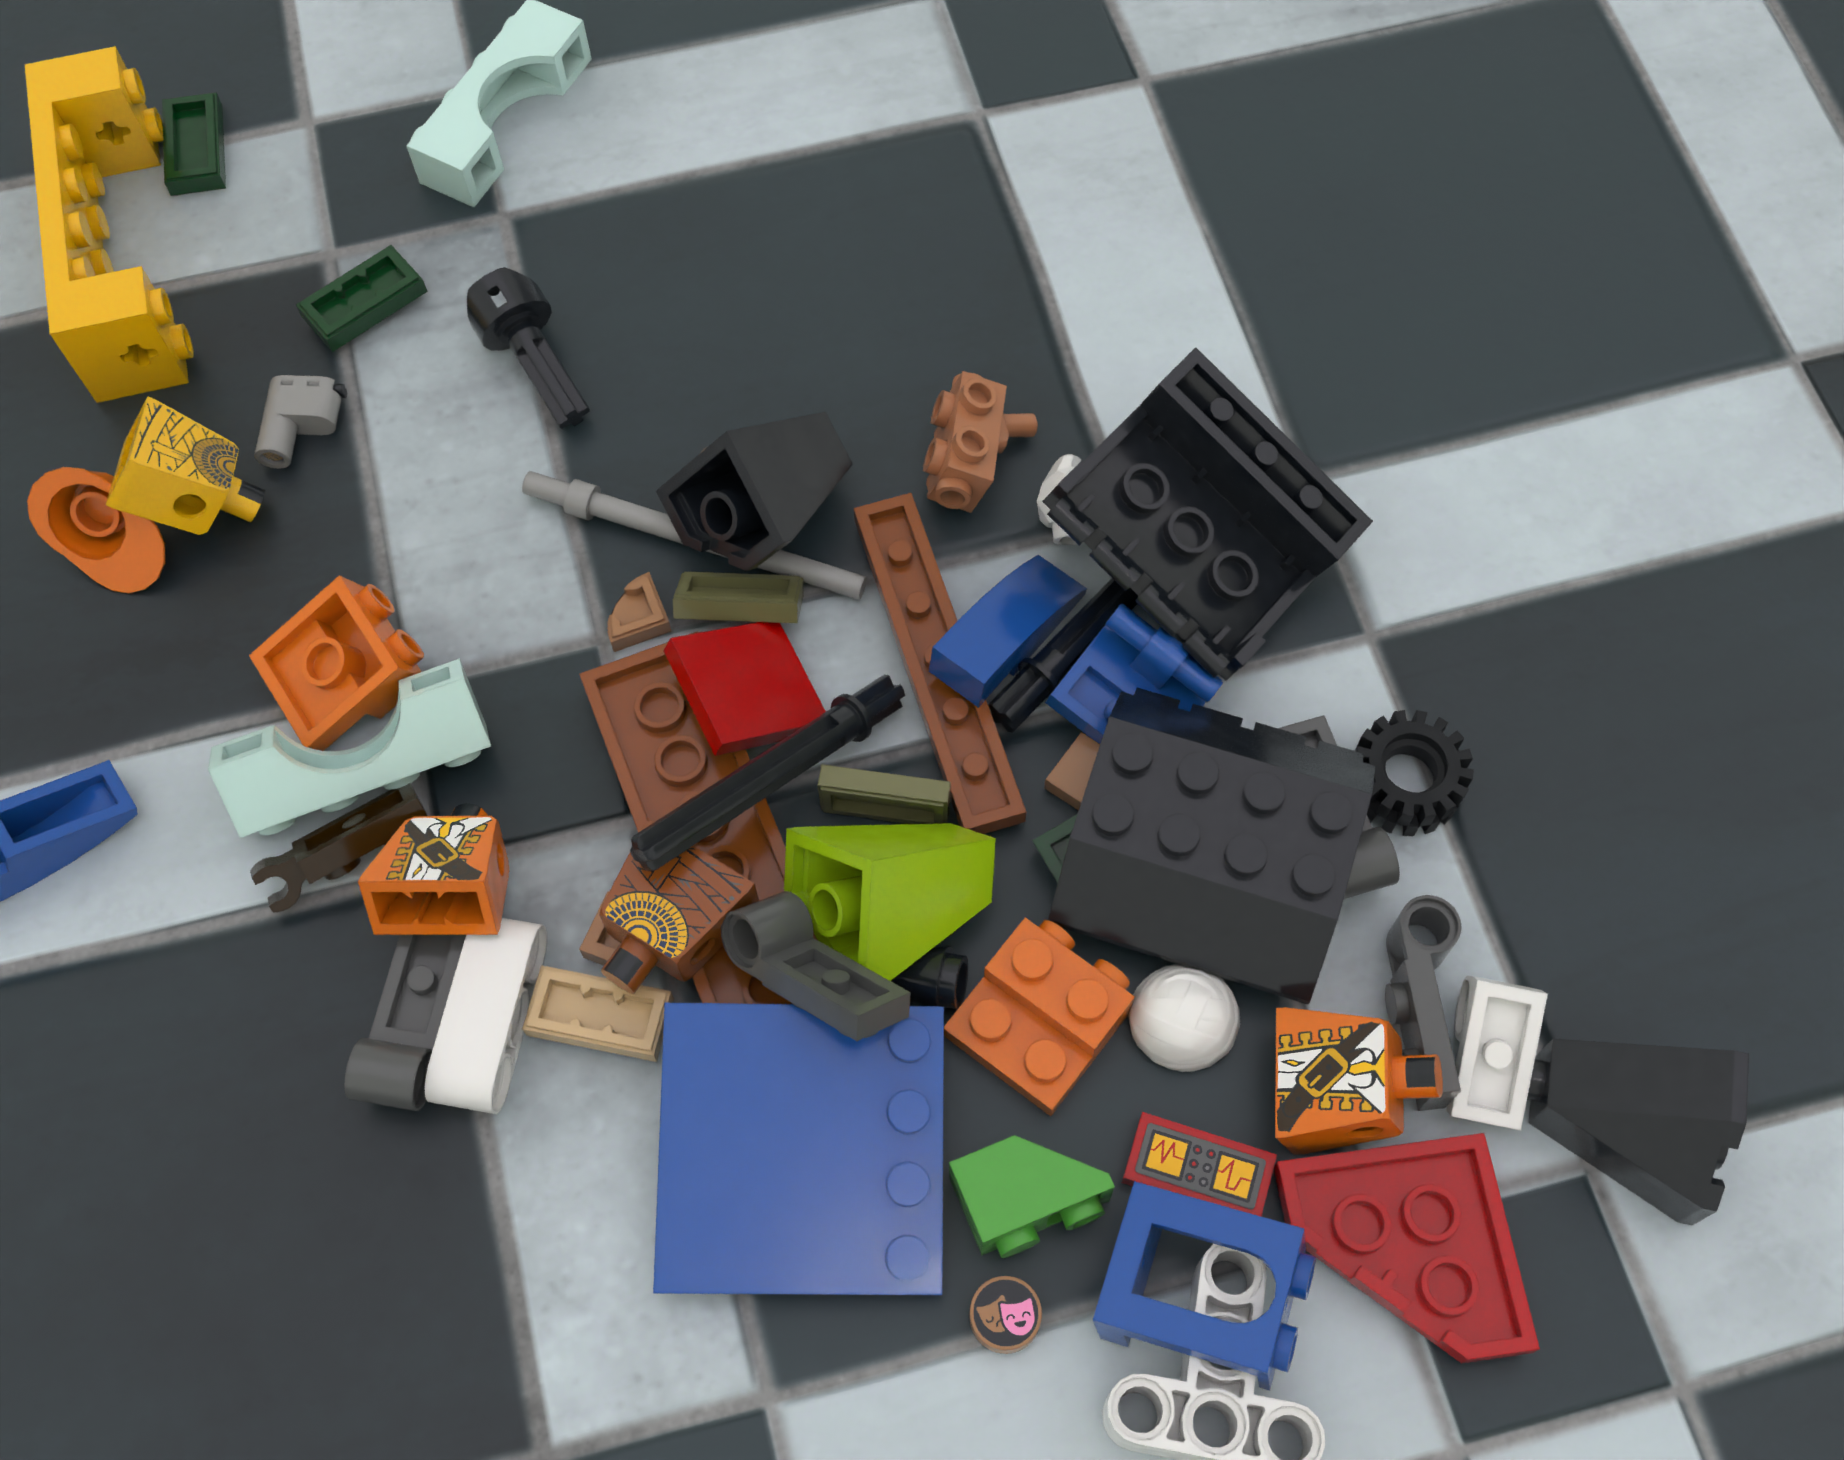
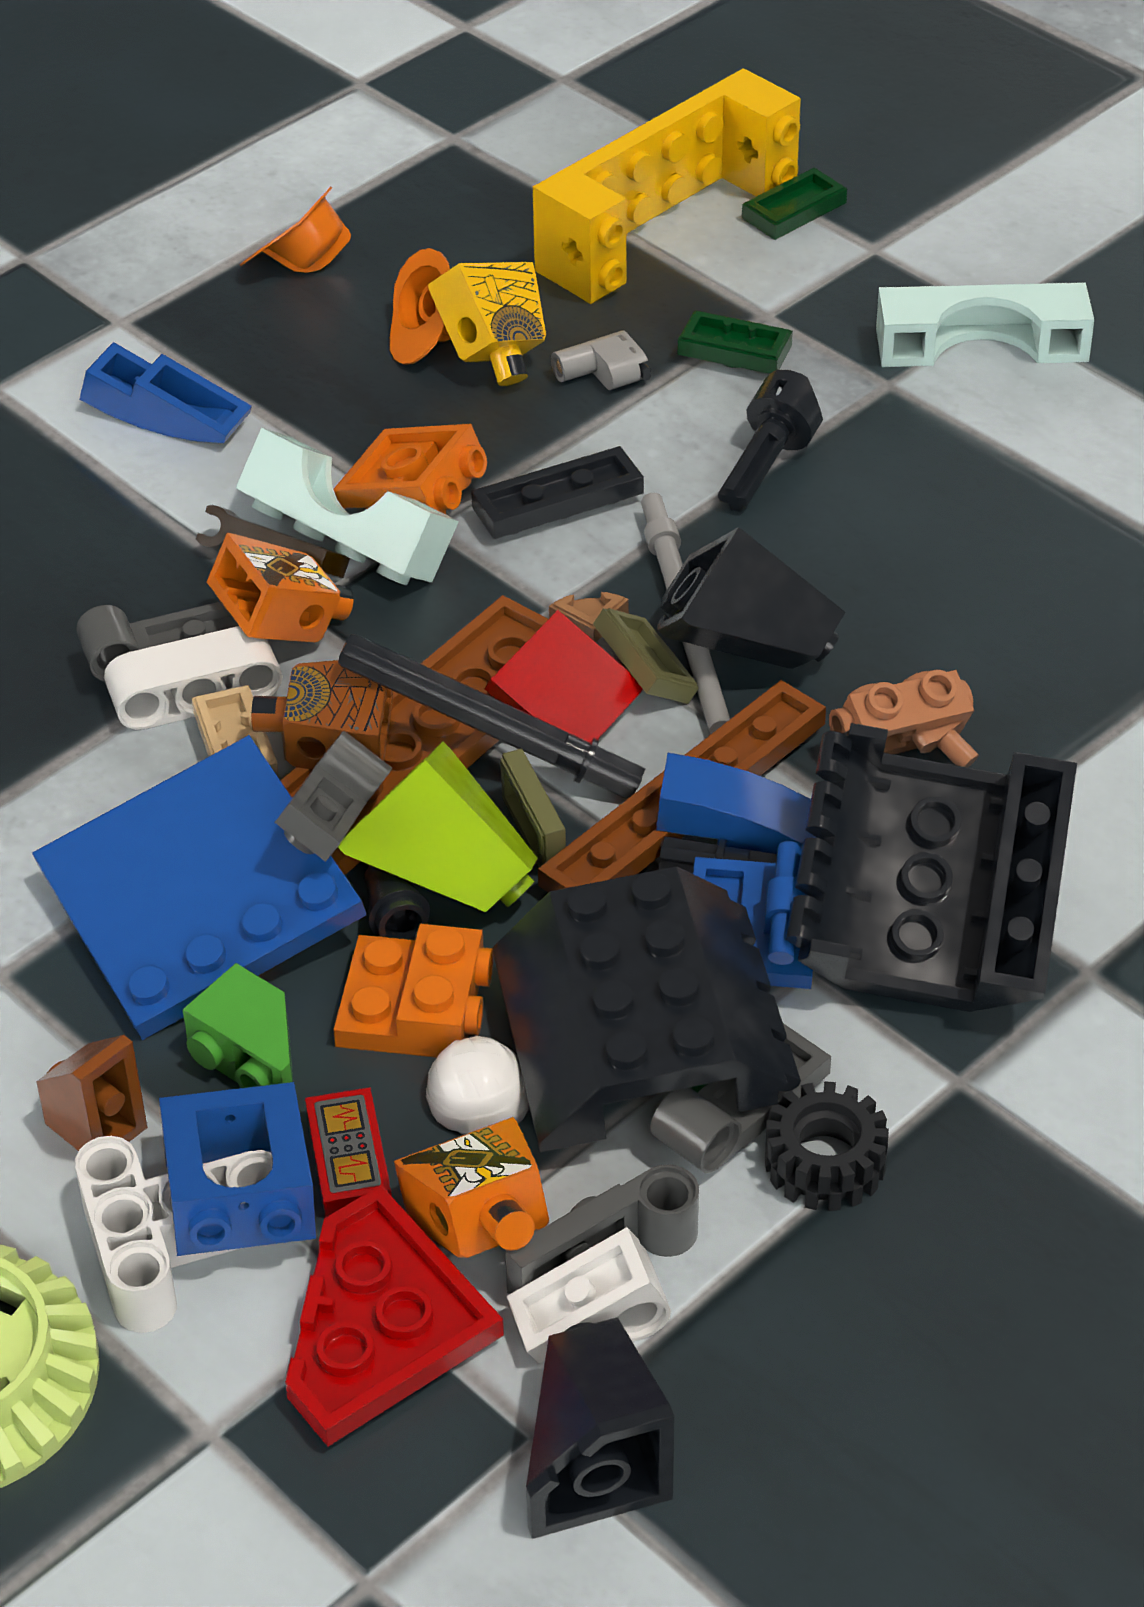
camera: 60 degrees right, 20 degrees down
tile [969,1276,1042,1354] -> none
none -> dark orange slope [36,1034,148,1151]
none -> black plate [471,446,644,539]

